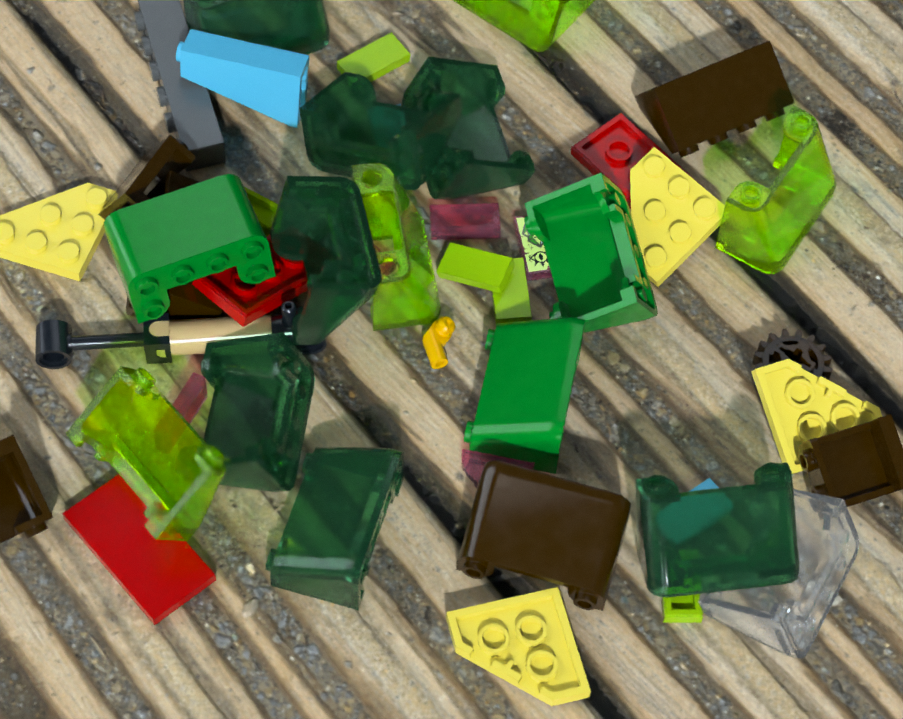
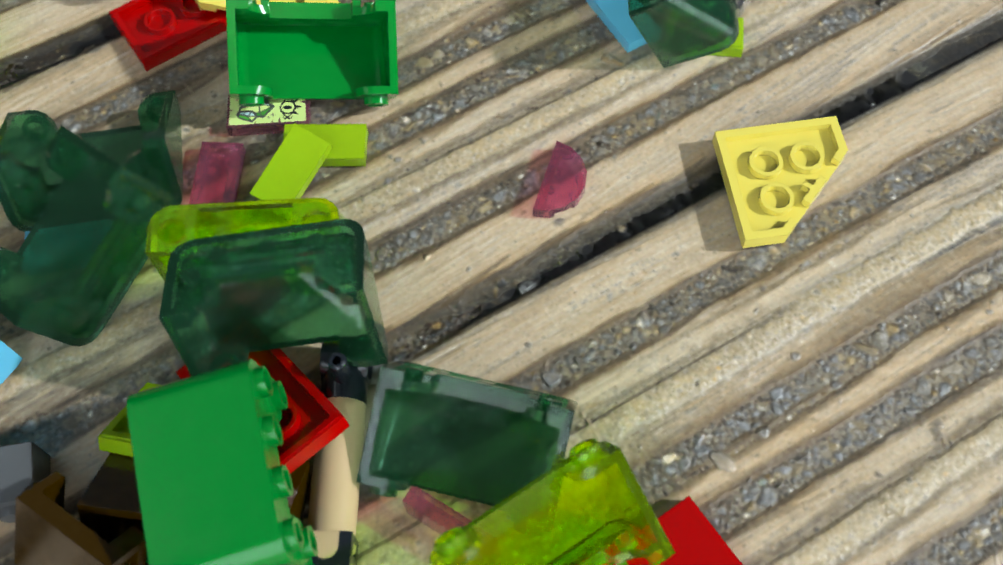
camera: 80 degrees left, 5 degrees up
clear green windscreen [265,446,404,611] -> none
yellow arm [422,316,455,369] -> none
dark brown windscreen [456,461,631,611] -> none
green windscreen [464,317,585,474] -> none

